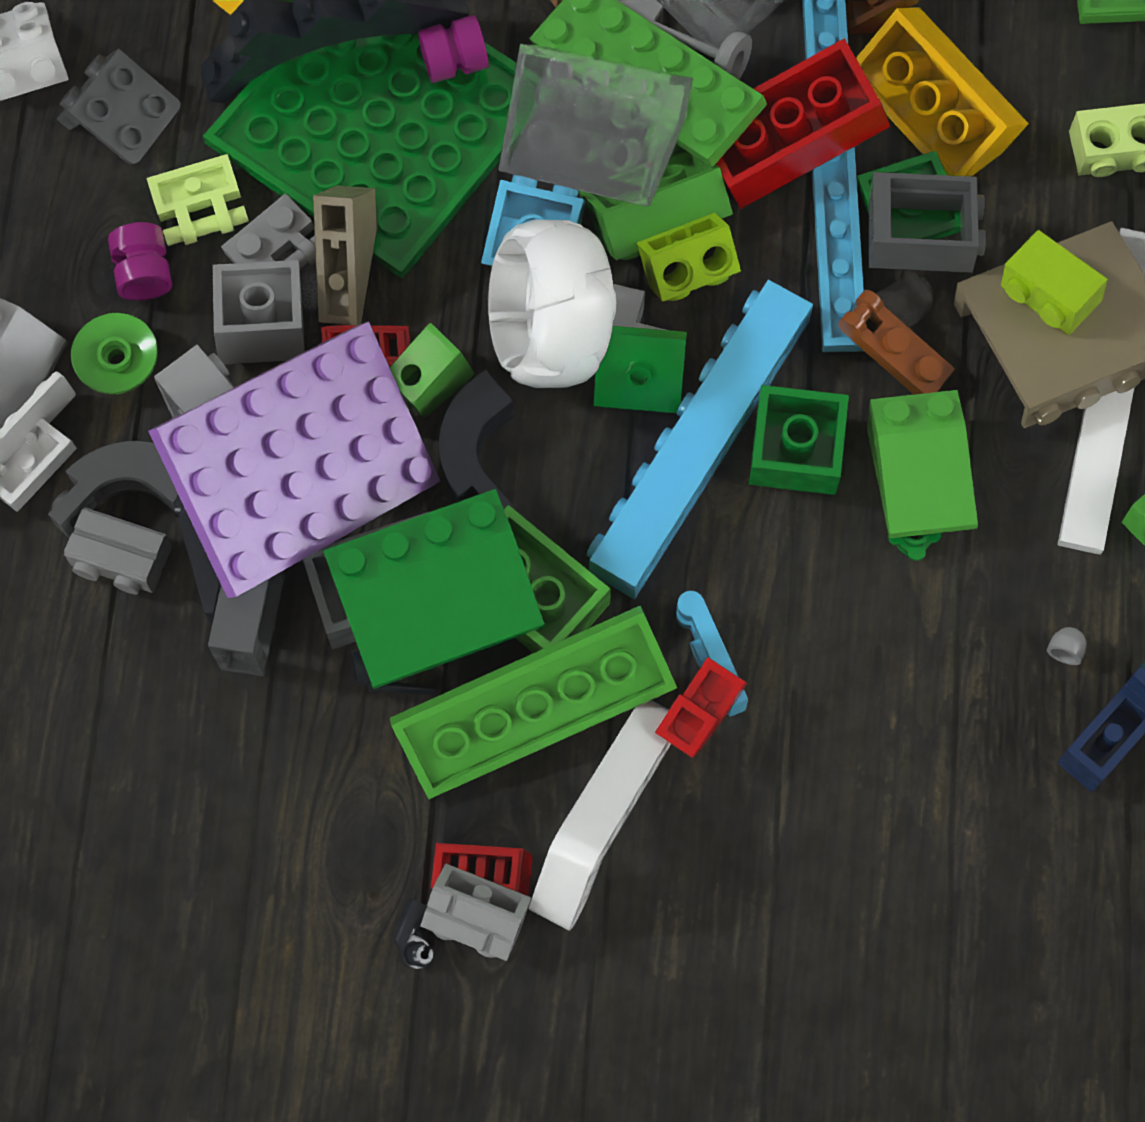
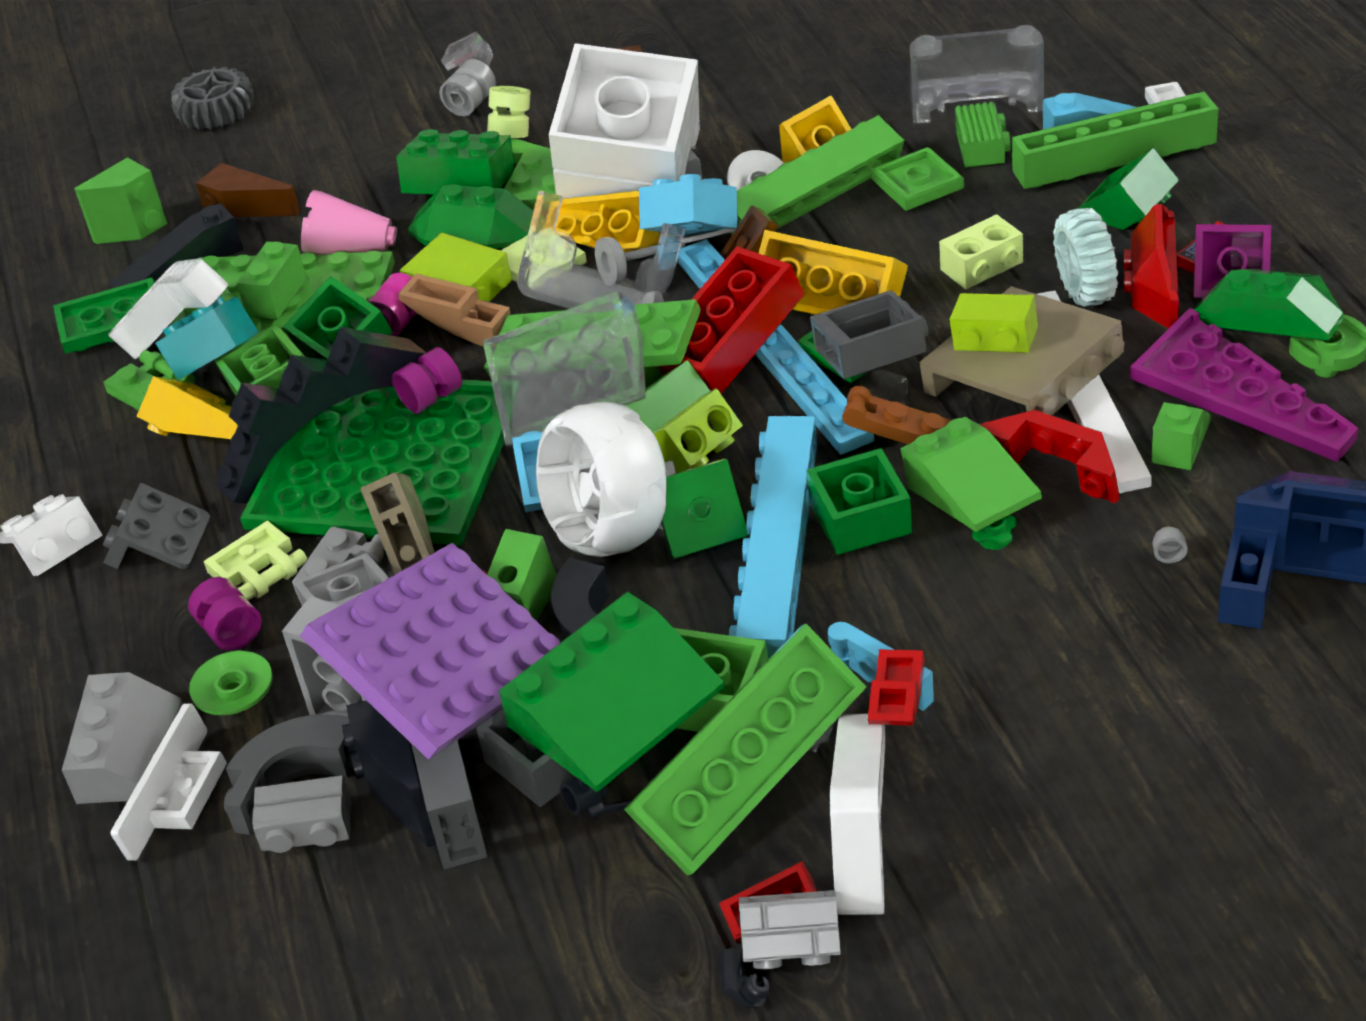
camera: 20 degrees left, 30 degrees down
none -> red slope [980,410,1120,504]

